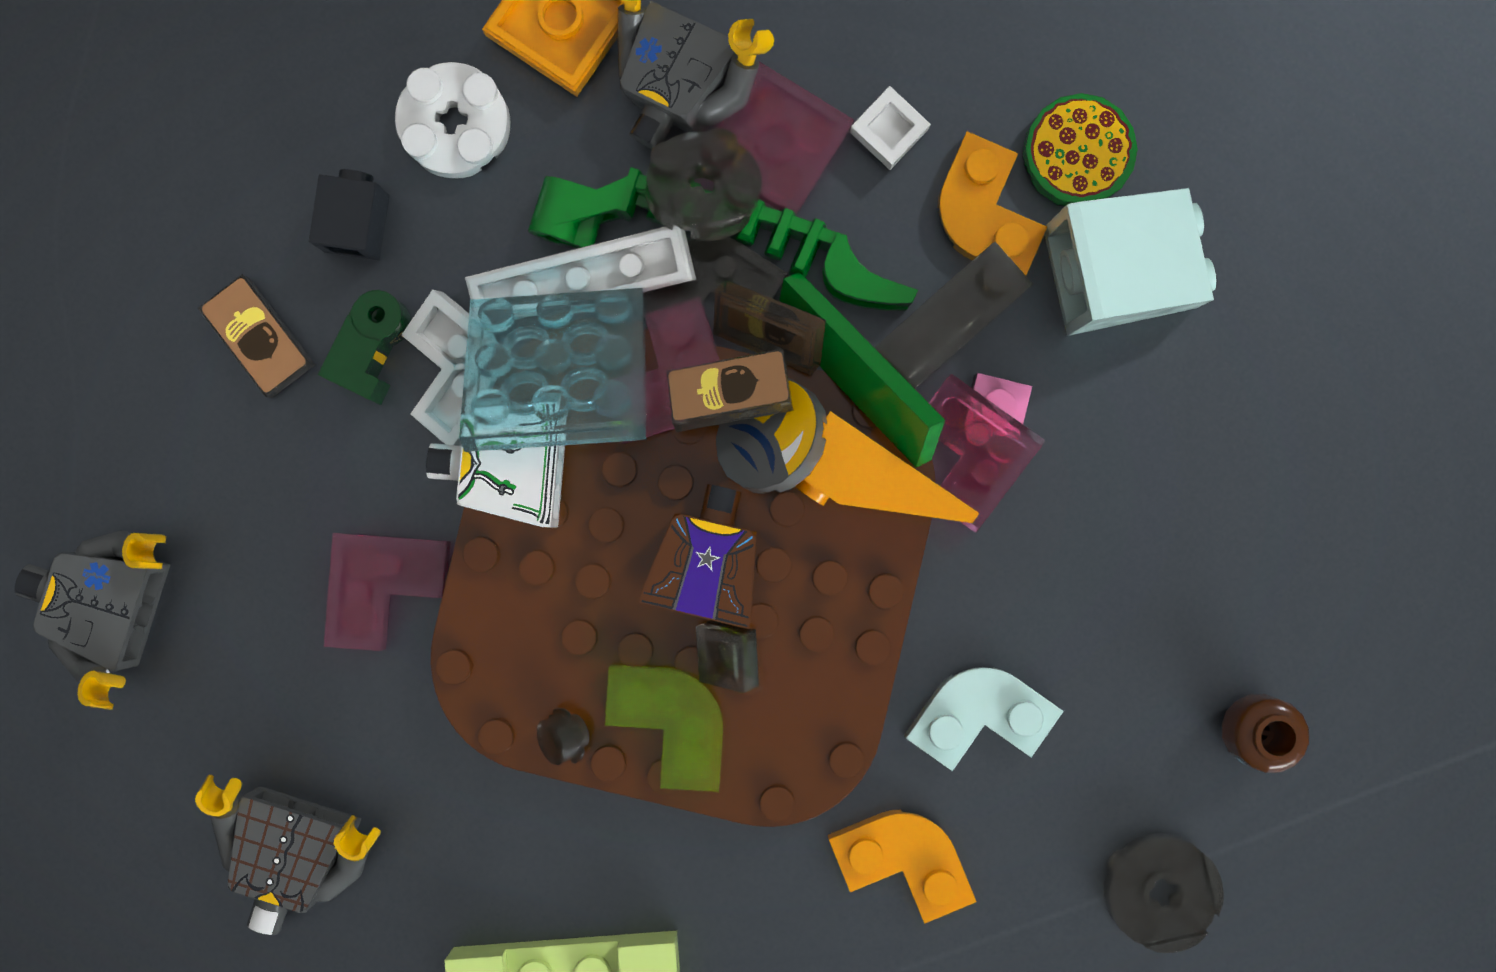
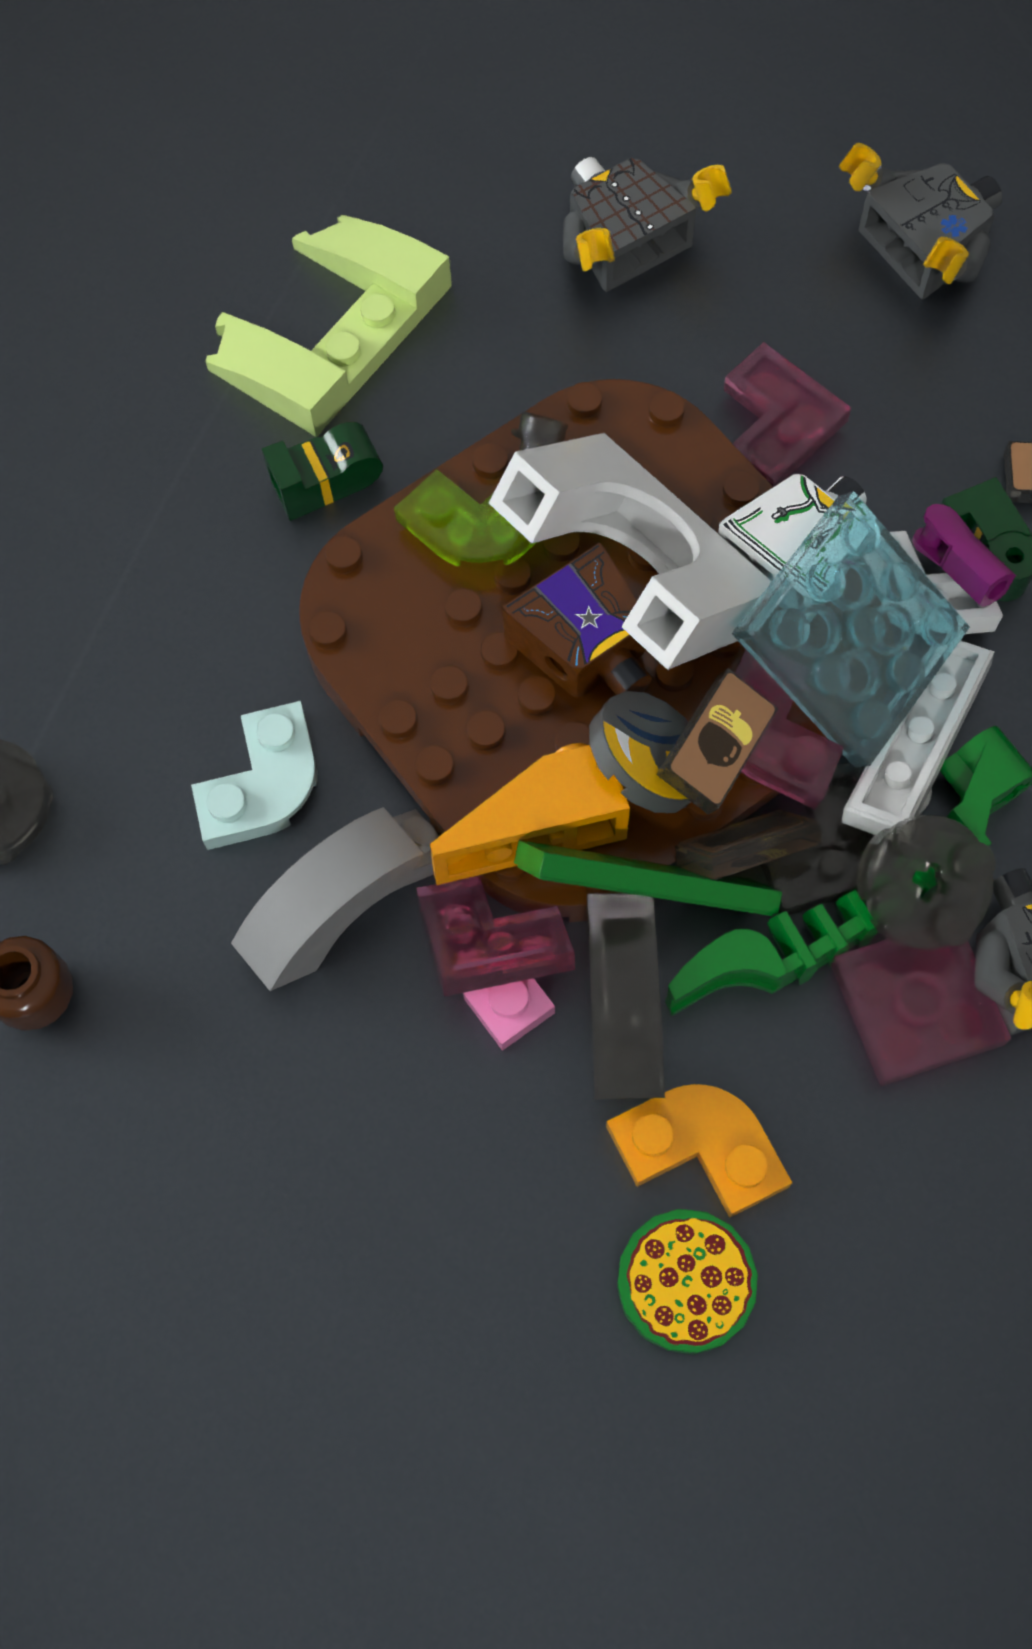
camera: 135 degrees right, 20 degrees down
clear smoke plate [696,620,759,693] -> none
light orange plate [828,810,977,924] -> none
white plate [850,86,931,170] -> none
light aqua slope [1044,188,1216,336] -> none
none -> light grey arch [231,807,439,991]
none -> dark green leg [261,422,383,521]
none -> white arch [489,433,780,670]
none -> magenta bar [912,504,1016,607]

